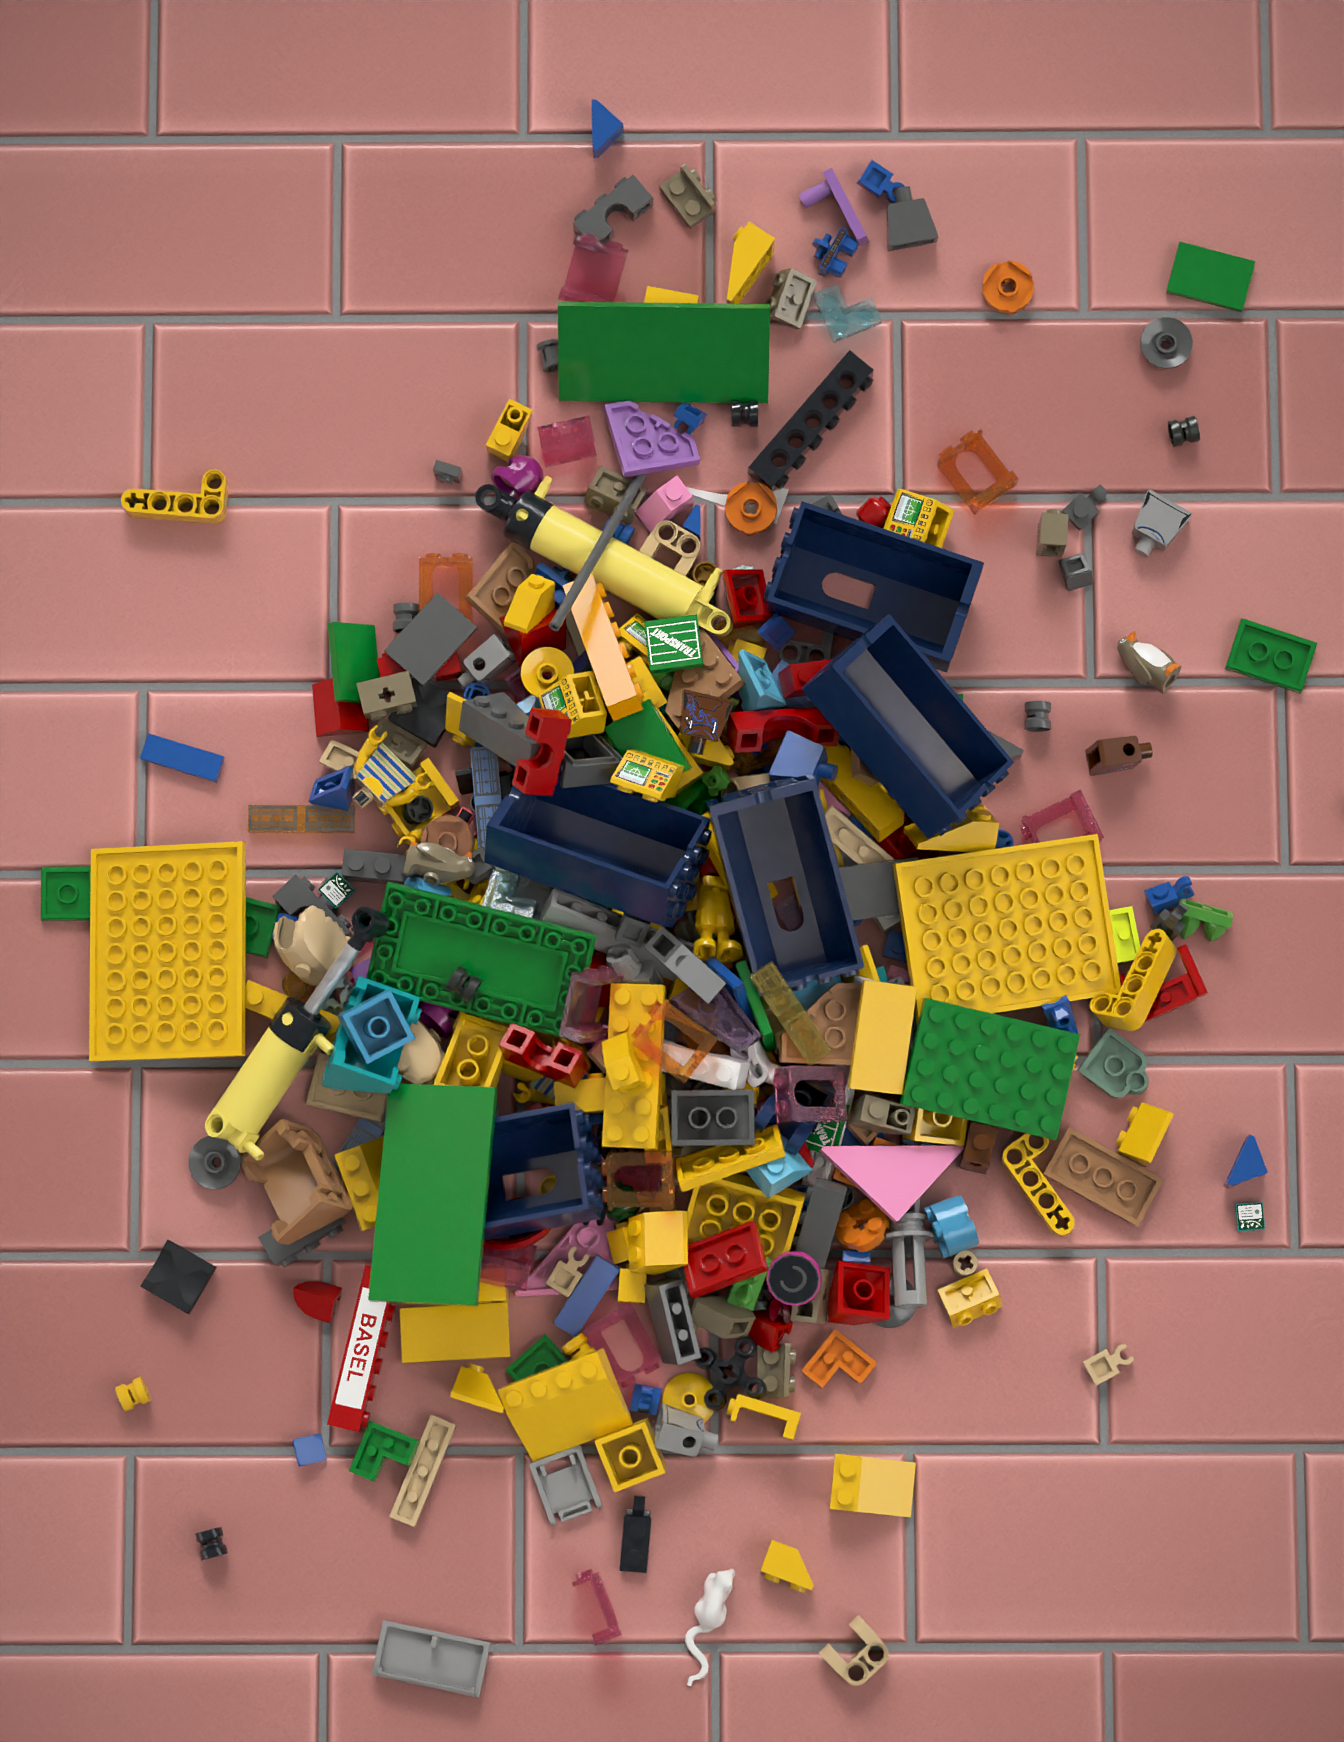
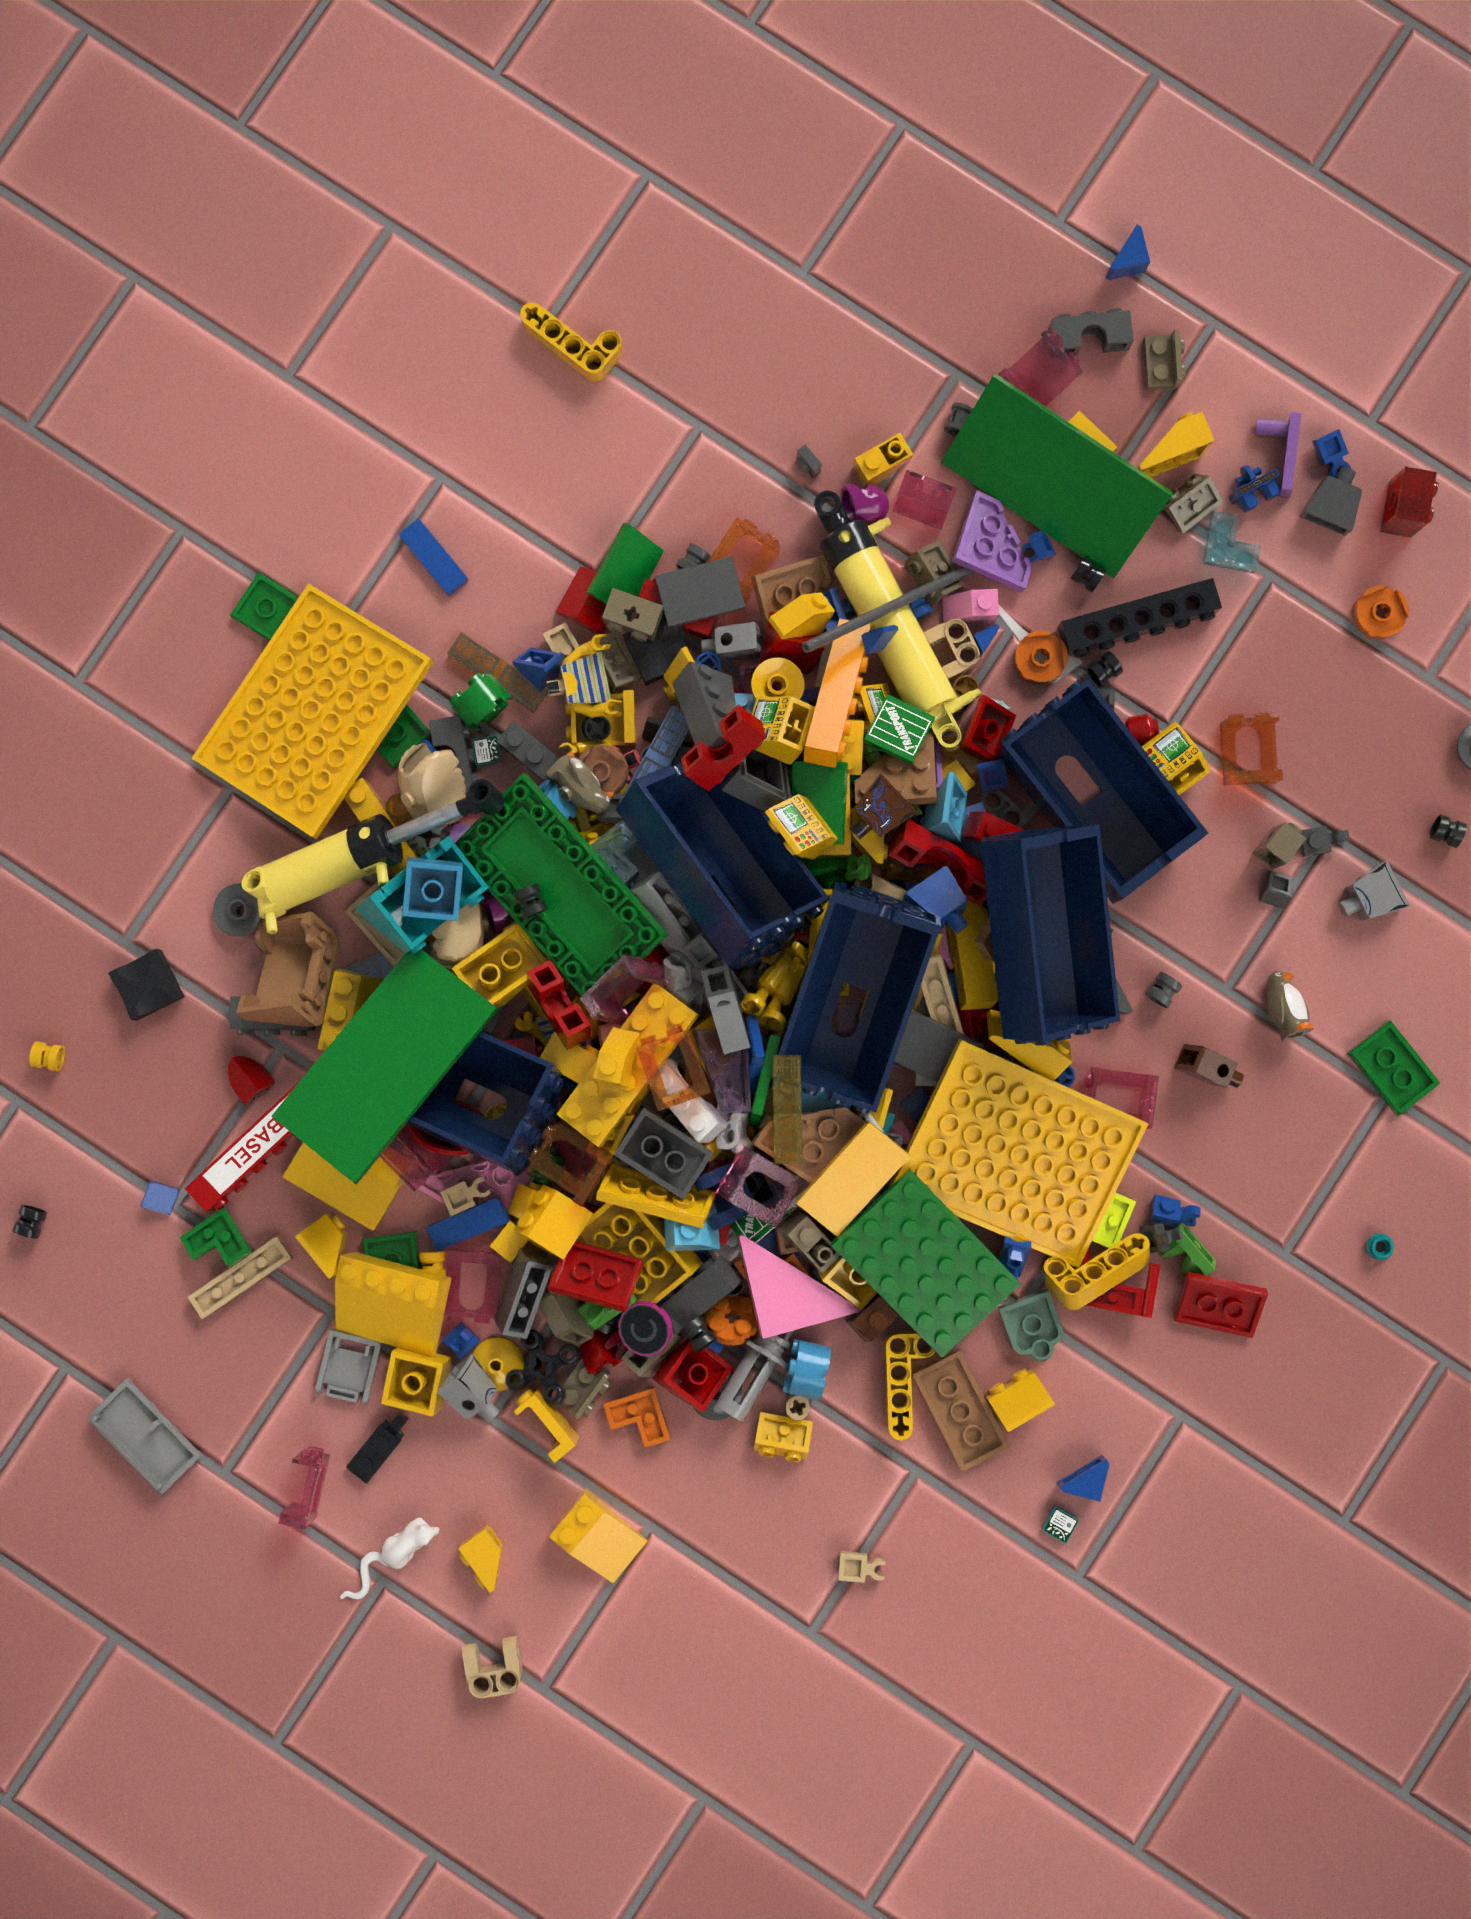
camera: 30 degrees right, 5 degrees up
none -> green brick [449,673,513,733]
none -> pearl dark grey wheel [680,1316,717,1354]
none -> blue slope [861,625,899,654]
none -> black wheel [1086,651,1123,688]
none -> red tile [1173,1272,1268,1338]
none -> clear red brick [1380,466,1439,538]

